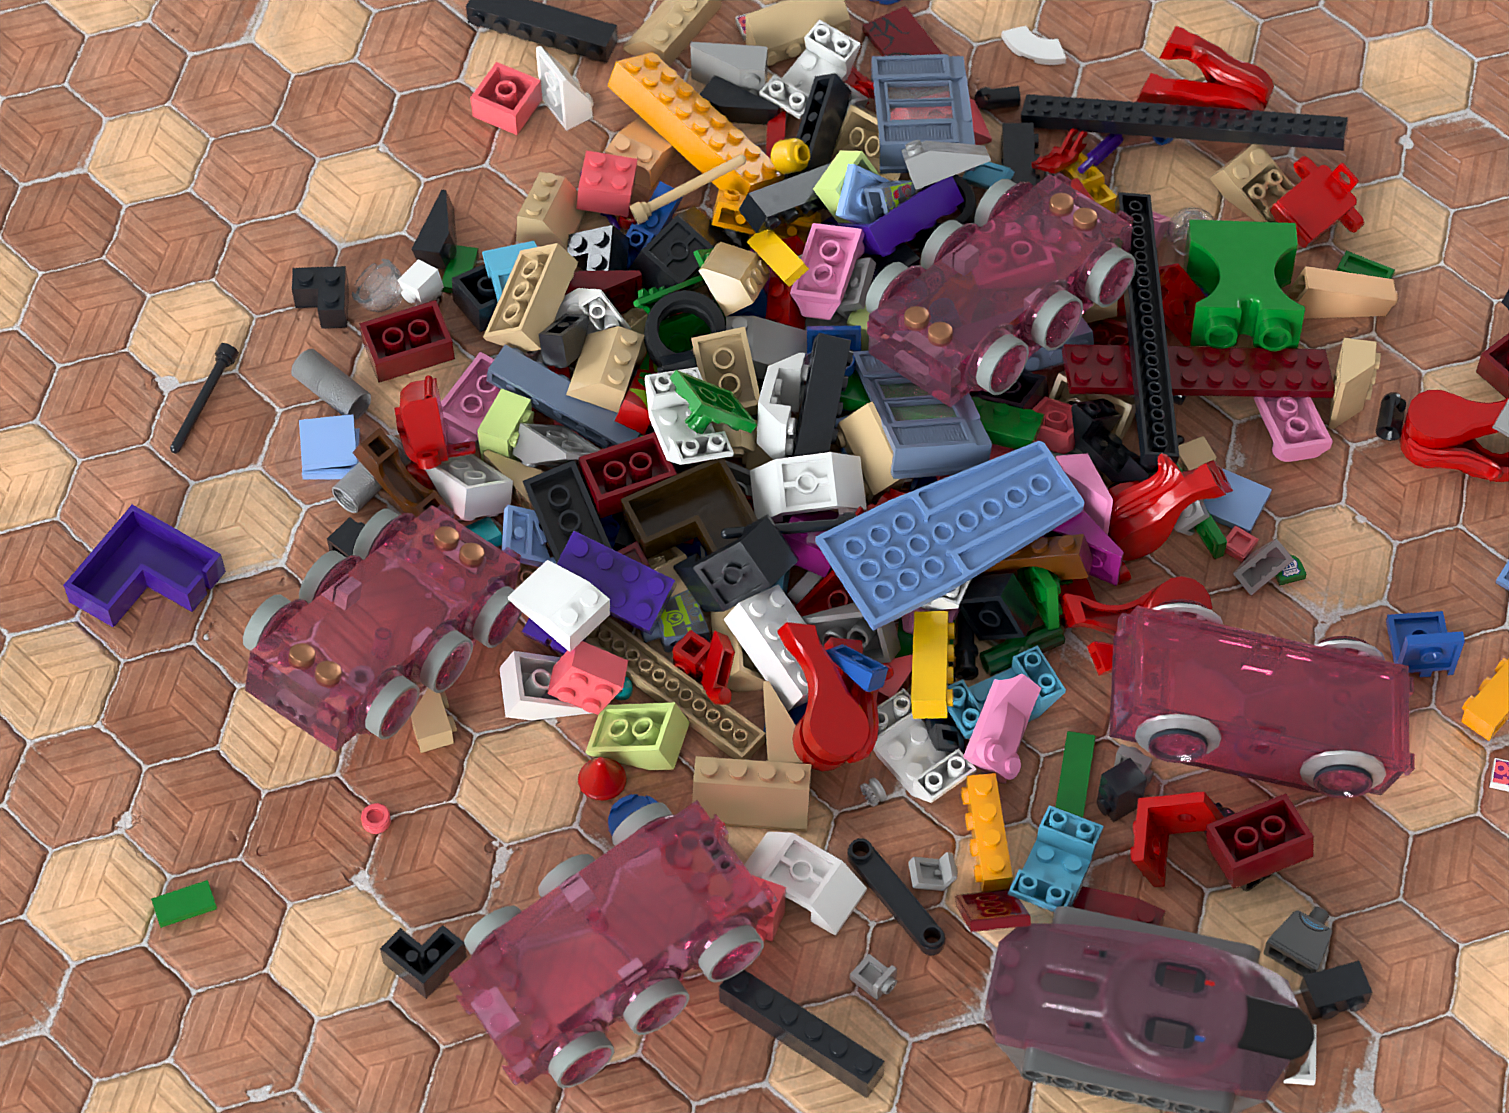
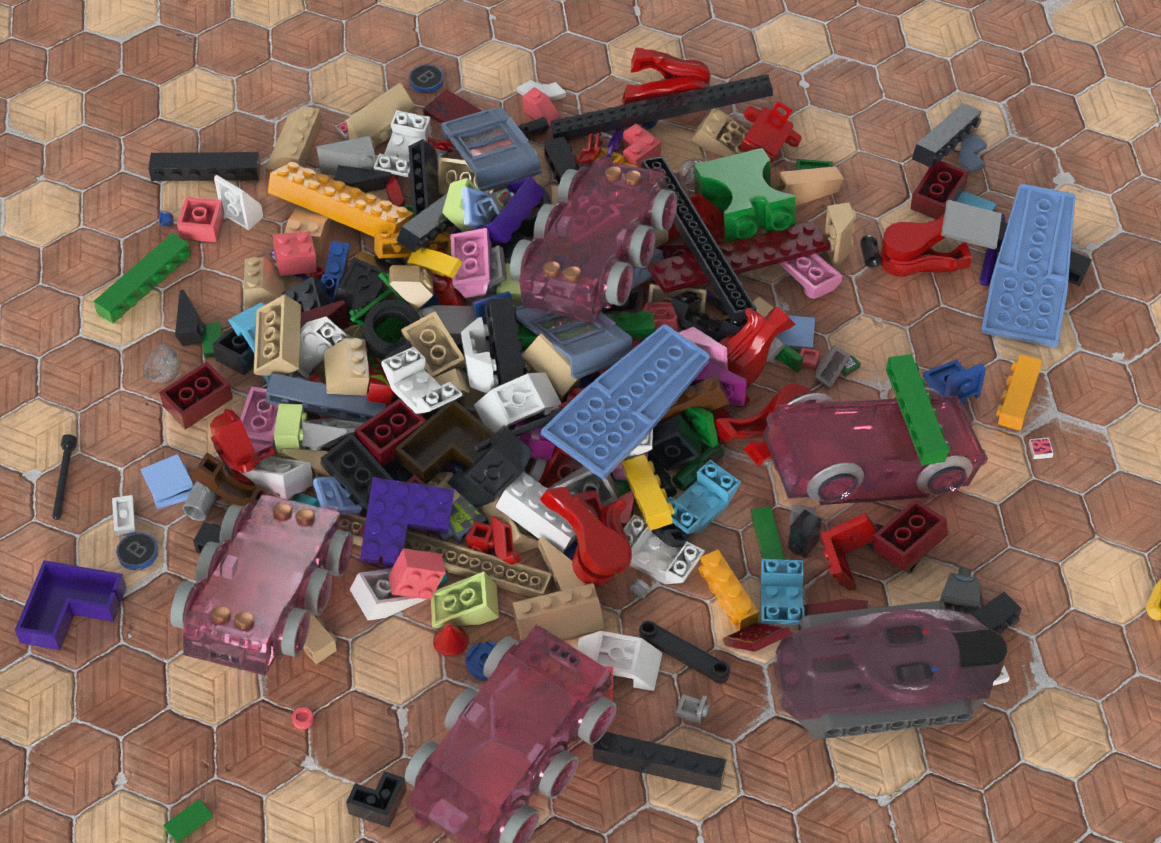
camera: 20 degrees left, 5 degrees down
light grey piece [291,349,371,420] -> none
black brick [292,266,349,329] -> none
white brick [398,259,444,306] -> none
white slope [508,560,610,652] -> none
black slope [539,313,589,368] -> none
tan piece [629,155,746,225] -> none
green plate [670,370,757,434] -> none
yellow head [771,138,810,174] -> none
blue slope [826,644,888,692] -> none
light grey slope [901,140,991,190] -> none
light grey bracket [908,852,958,891] -> none
medium azure tile [962,162,1015,190] -> none
bright pink slope [963,674,1041,783] -> none
none -> green brick [93,233,191,324]
none -> white plate [112,495,136,536]
none -> black tile [116,533,158,570]
none -> blue hinge [159,211,173,226]
none -> coral slope [522,87,561,128]
none -> coral brick [623,123,661,172]
none -> green brick [886,354,950,466]

